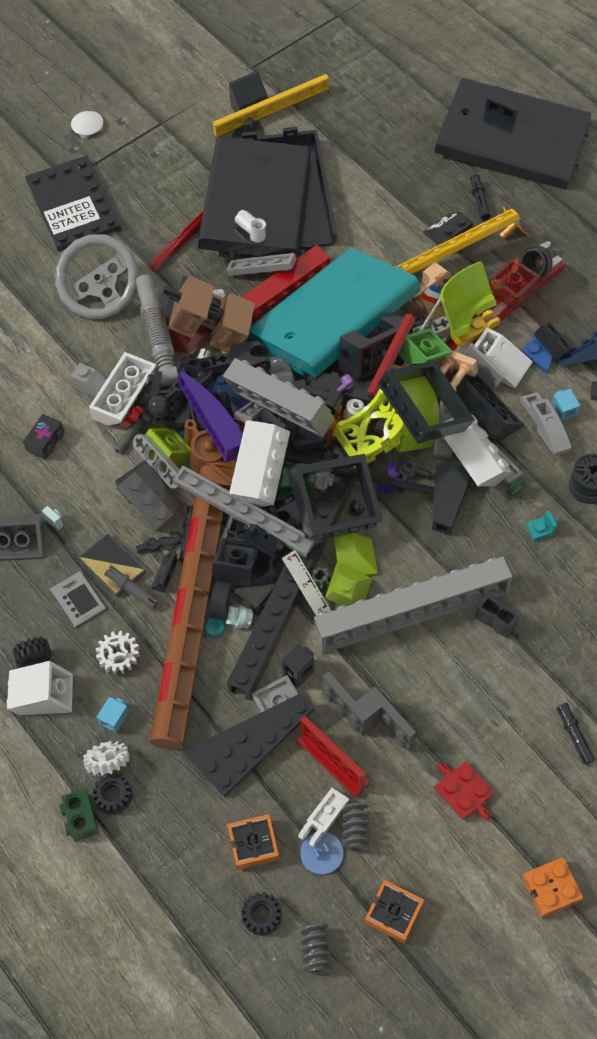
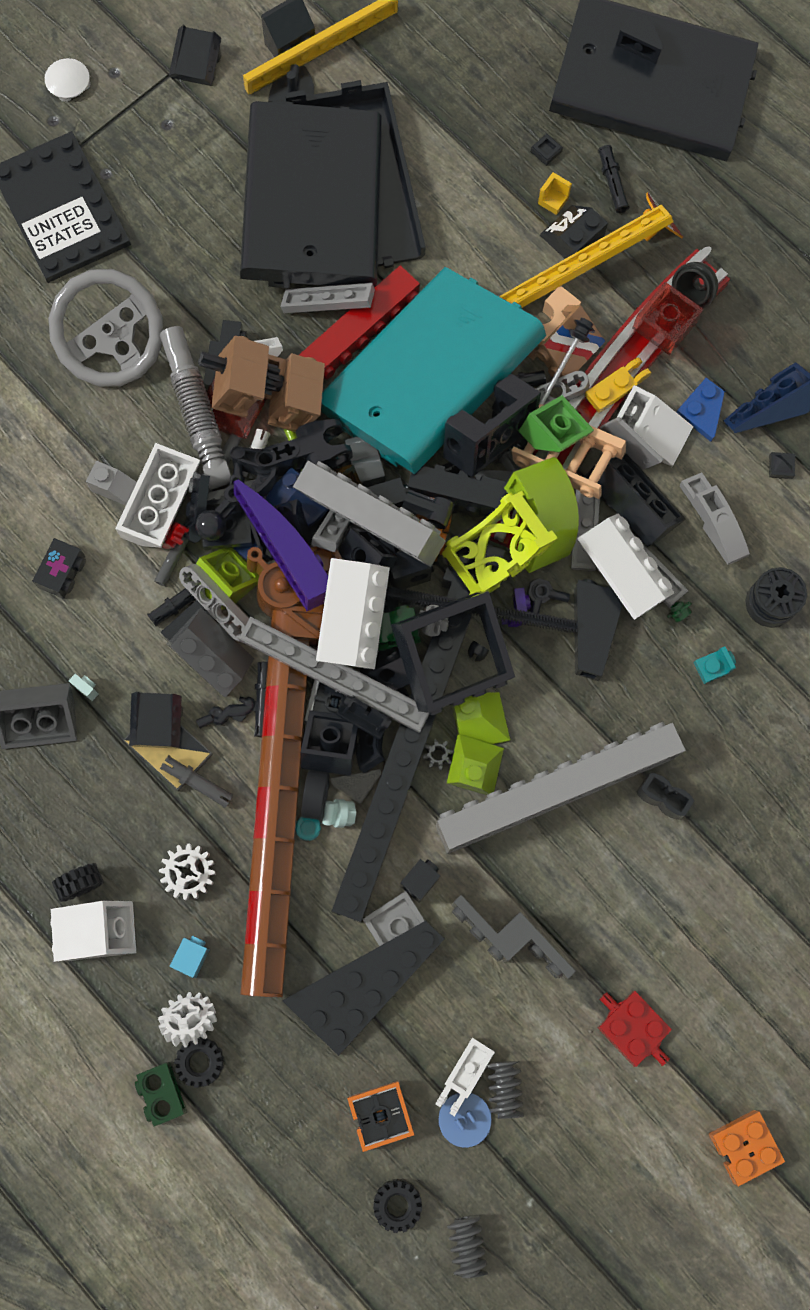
camera: 10 degrees left, 15 degrees up
light grey container [50,571,106,628] -> none
red axle [149,211,203,271] -> none
black slope [151,550,178,593] -> none
white piece [235,210,266,242] -> none
white sticker [282,550,331,616] -> none
red fence [296,716,370,799] -> none
medium lavender hand [336,374,354,392] -> none
white brick [343,399,365,420] -> none
piece [364,880,424,943] -> none
red axle [367,314,415,396] -> none
black window [377,361,475,444] -> none
lime panel [440,261,497,339] -> none
black slope [534,322,572,360] -> none
medium azure brick [551,389,580,422] -> none
black pin [556,703,596,765] -> none
none -> black slope [129,692,183,749]
none -> black pin [147,588,196,627]
none -> black slope [169,24,222,86]
none -> black tile [530,133,563,166]
none -> yellow panel [538,172,572,215]

